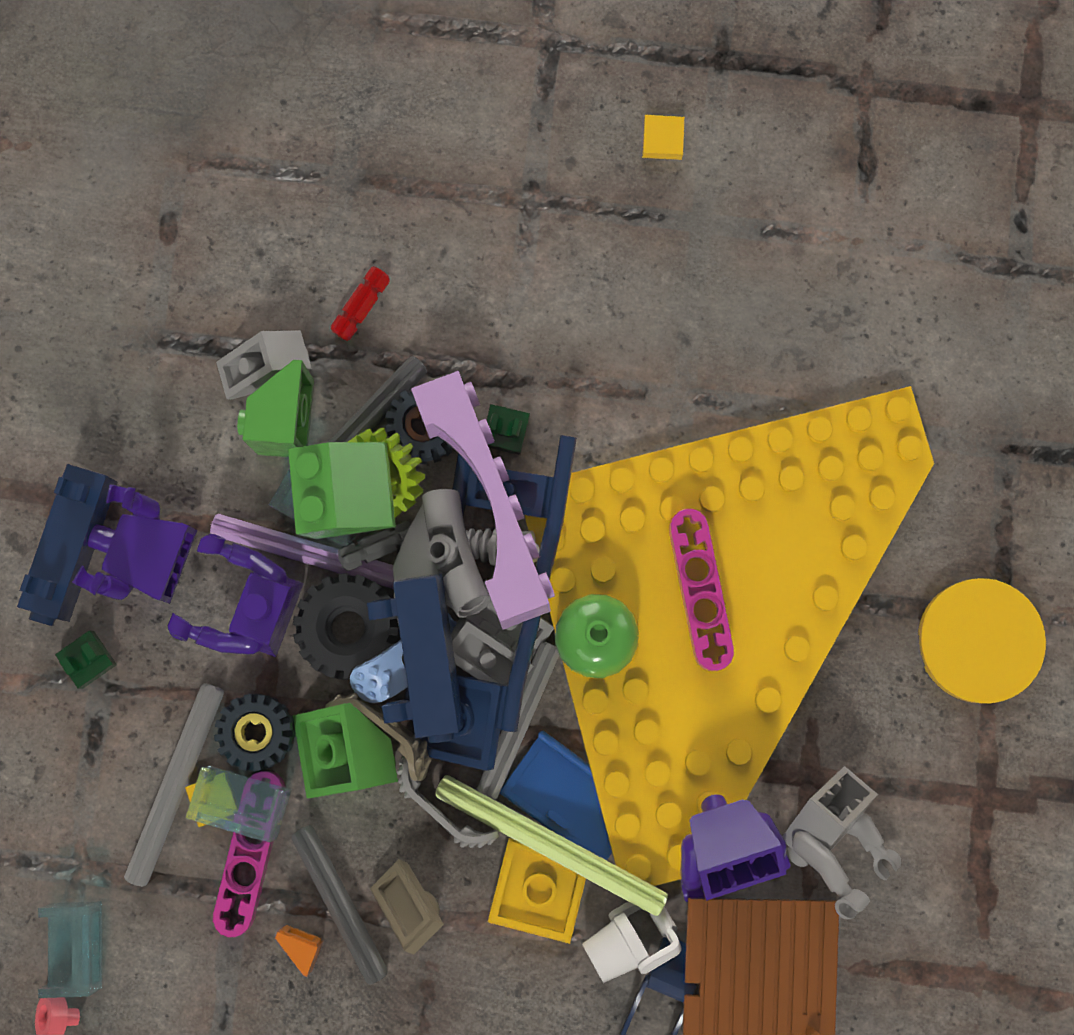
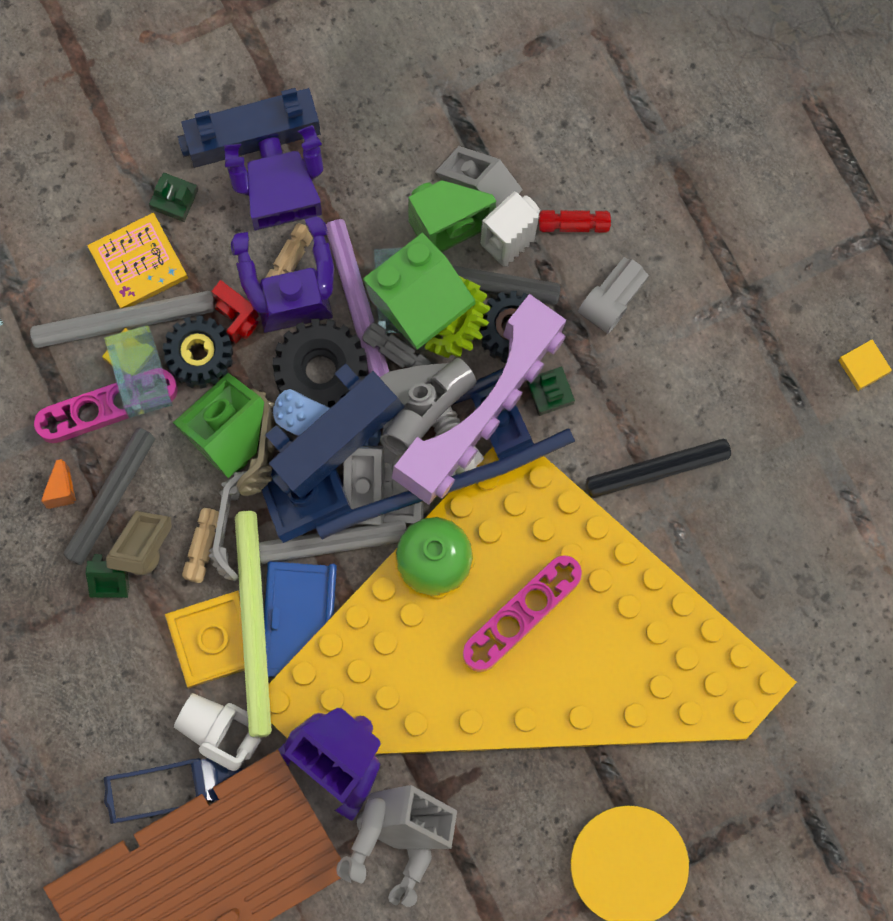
camera: 55 degrees right, 5 degrees down
none -> dark green tile [86,554,129,598]
none -> yellow tile [87,212,188,308]
none -> tan axle [182,508,219,583]
none -> red bracket [211,280,259,344]
none -> tan axle [265,223,313,278]
none -> white brick [480,191,540,267]
none -> light grey piece [578,257,649,334]
none -> black axle [586,438,732,498]

